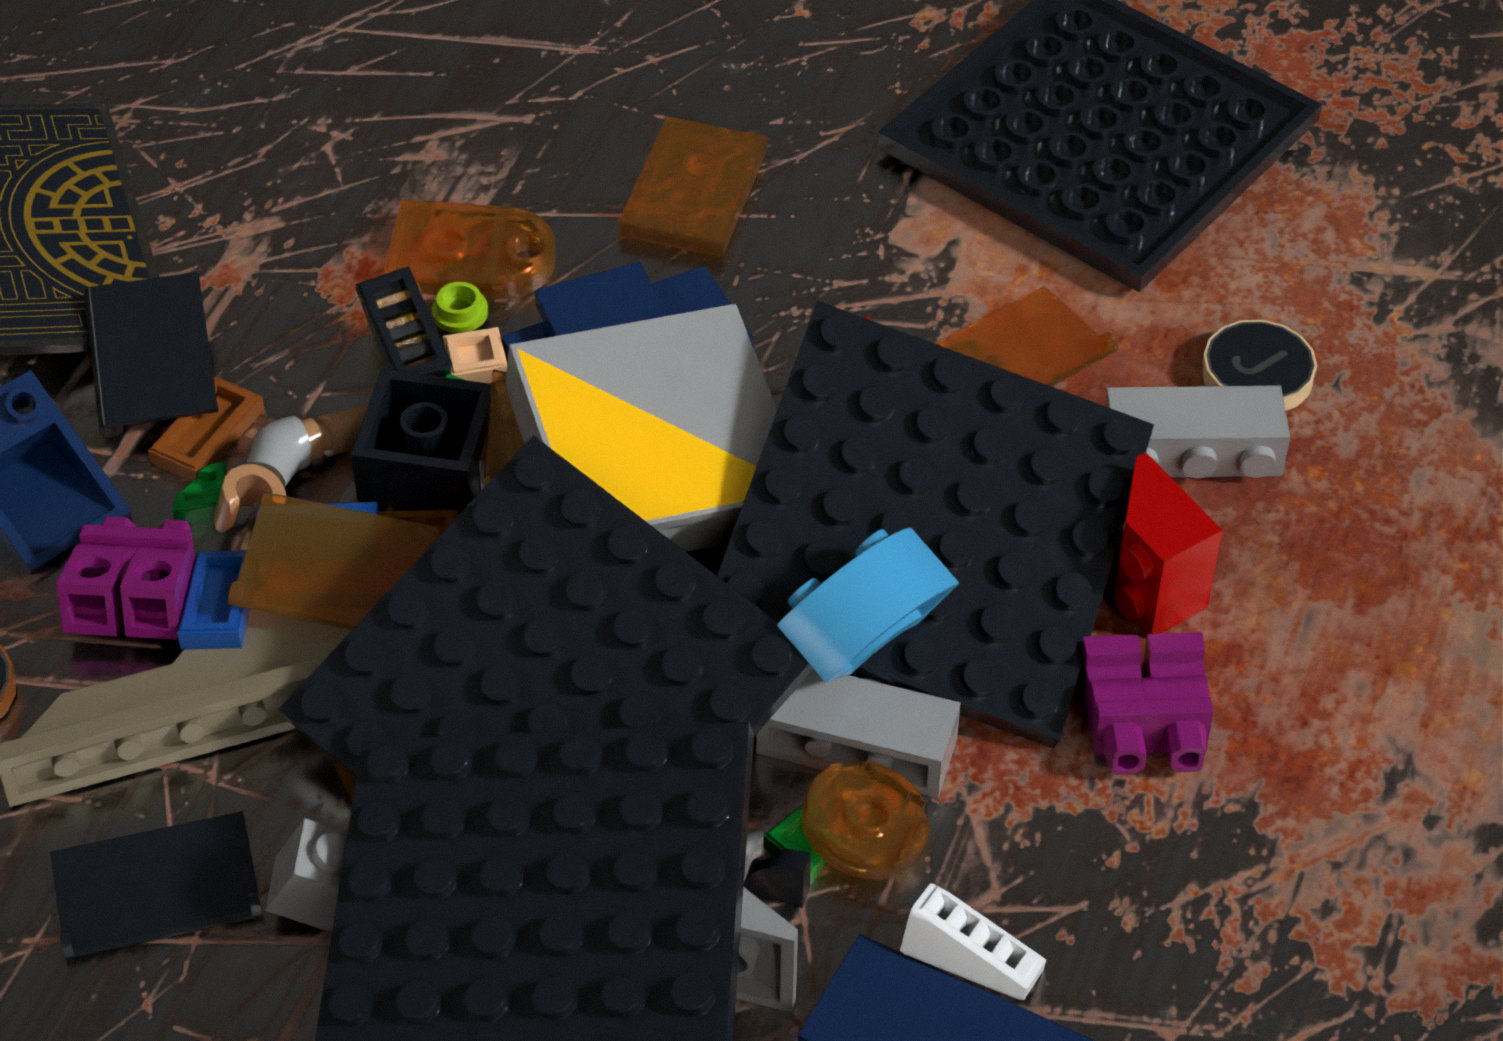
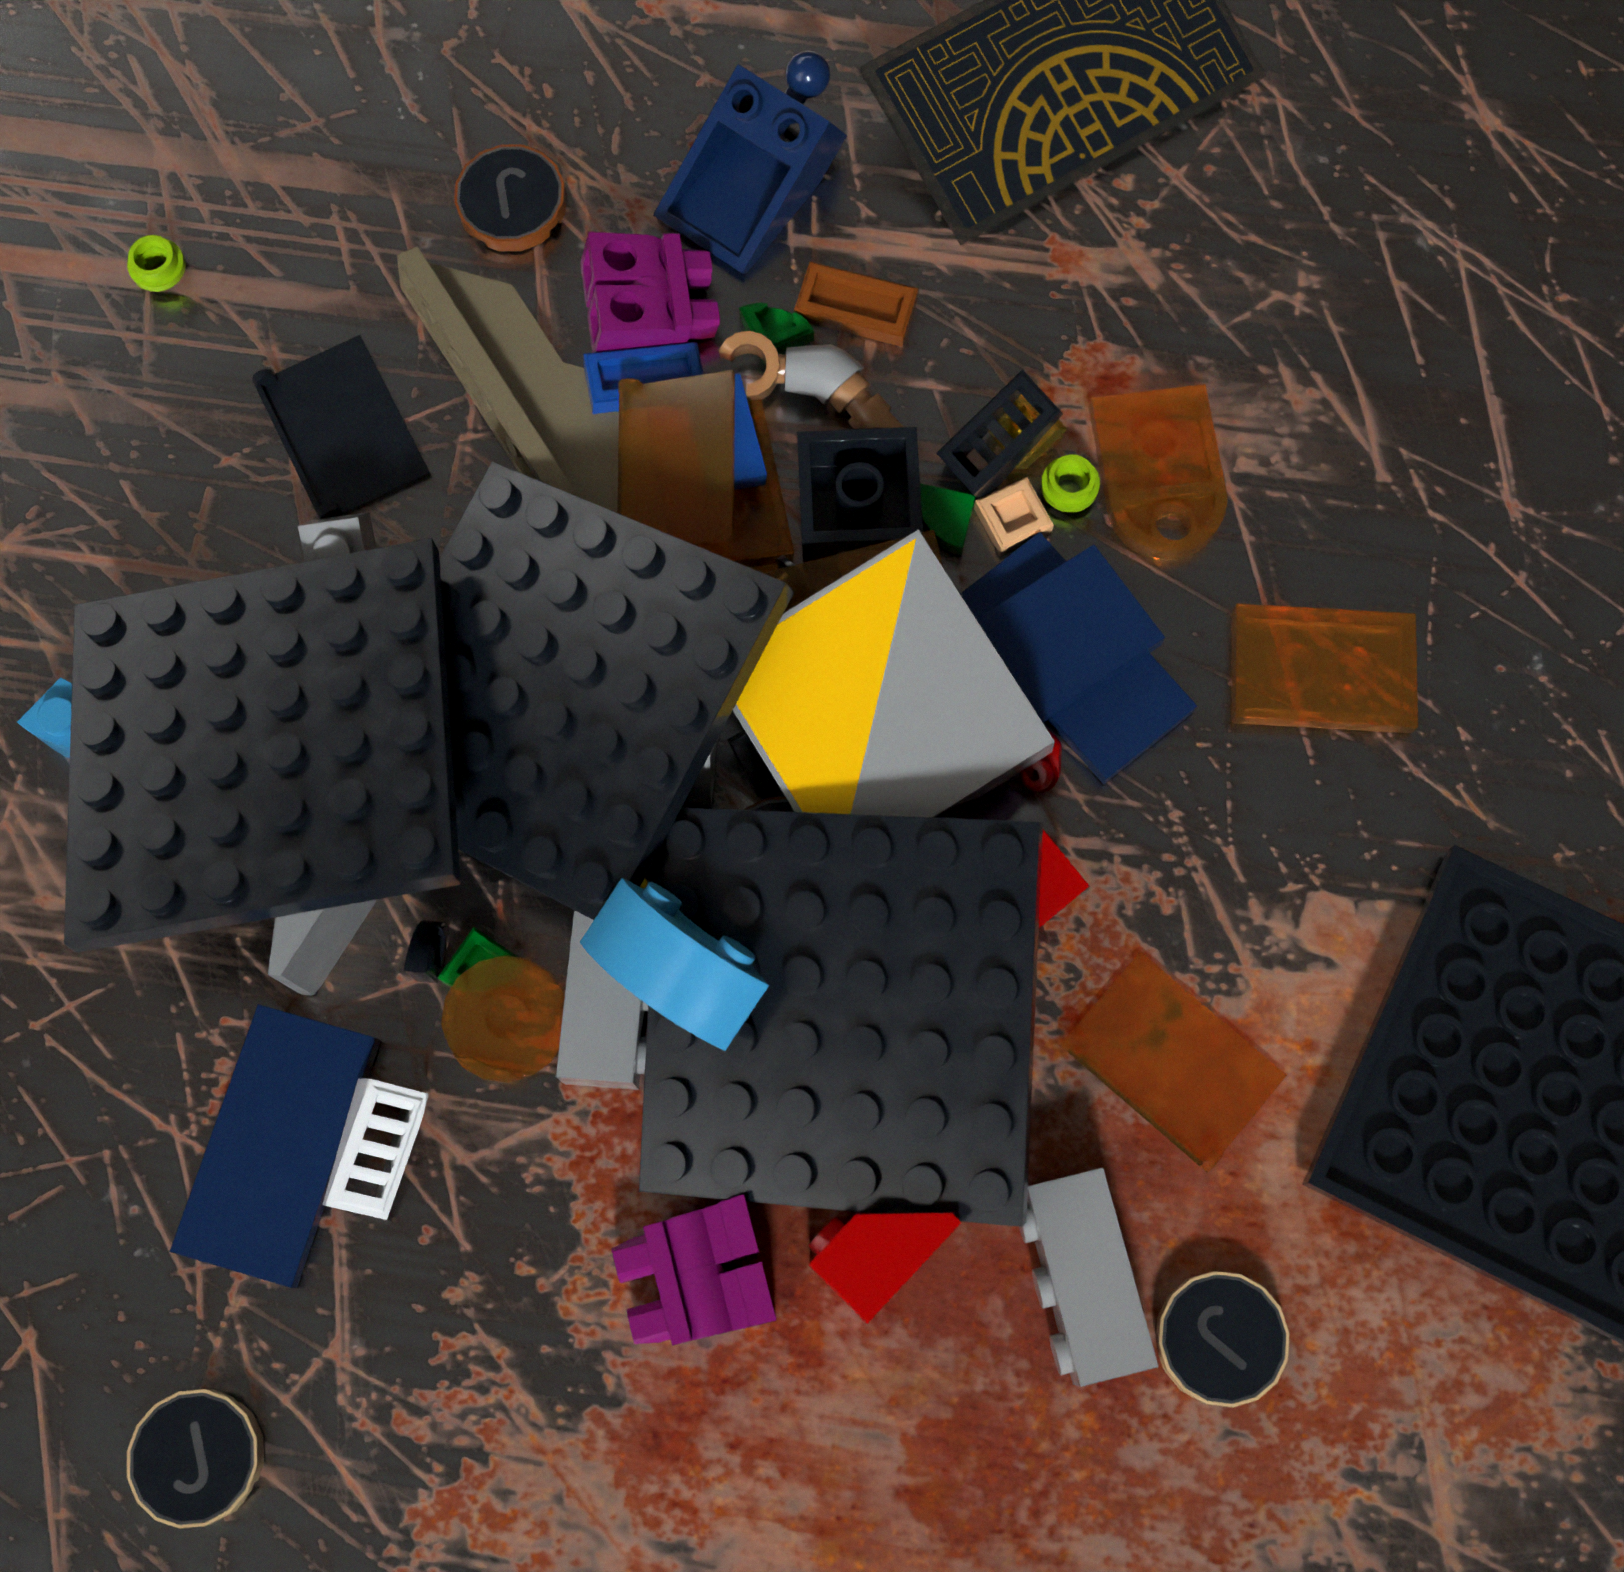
camera: 80 degrees right, 25 degrees up
black piece [84,272,218,437] -> none

